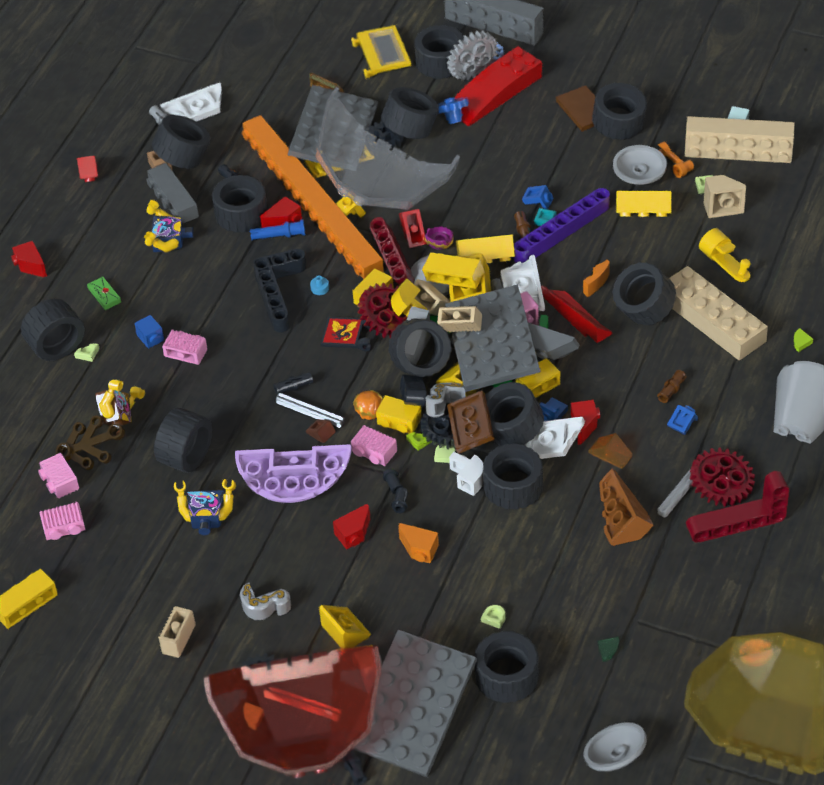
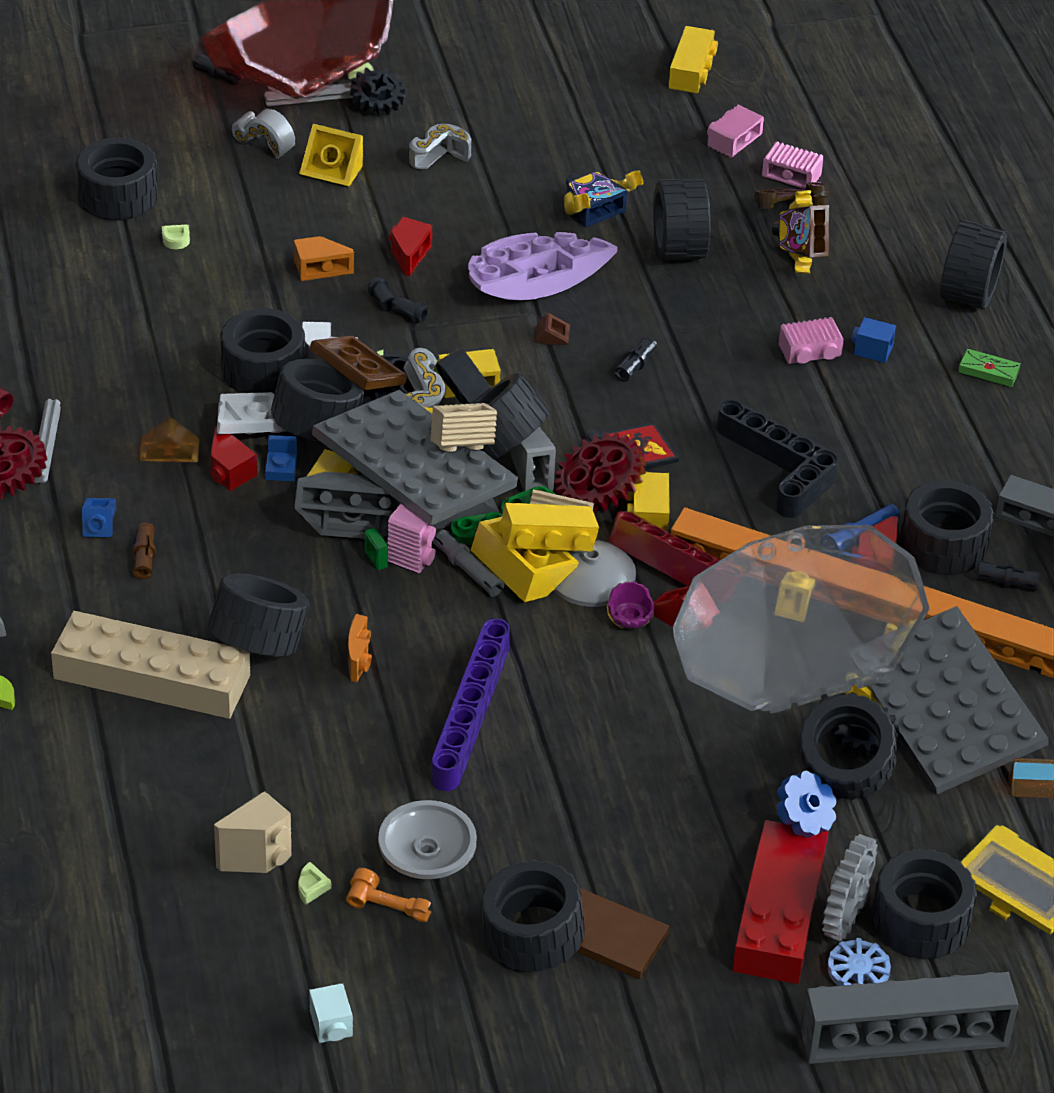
camera: 140 degrees right, 5 degrees down
yellowish green tile [74,344,99,362] -> none
torso [144,200,193,252] -> none
tan brick [159,607,196,658] -> none
axle [276,393,345,428] -> none
dark azure tile [310,276,329,295] -> none
dark grey plate [349,630,477,777] -> none
bright pink brick [351,425,397,466] -> none
orange hair [353,390,383,420] -> none
yellow brick [391,278,428,317] -> none
yellow slope [456,235,515,263] -> none
white wing [501,255,545,311] -> none
reddish brown pin [514,211,531,239] -> none
blue bracket [522,185,553,210] -> none
teal tile [534,208,557,226] -> none
red wedge [541,285,612,343] -> none
clear green tile [598,637,619,662] -> none
dark orange wedge [599,469,653,546] -> none
yellow slope [616,191,671,217] -> none
tan brick [685,116,794,163] -> none
yellow piece [699,228,751,282] -> none

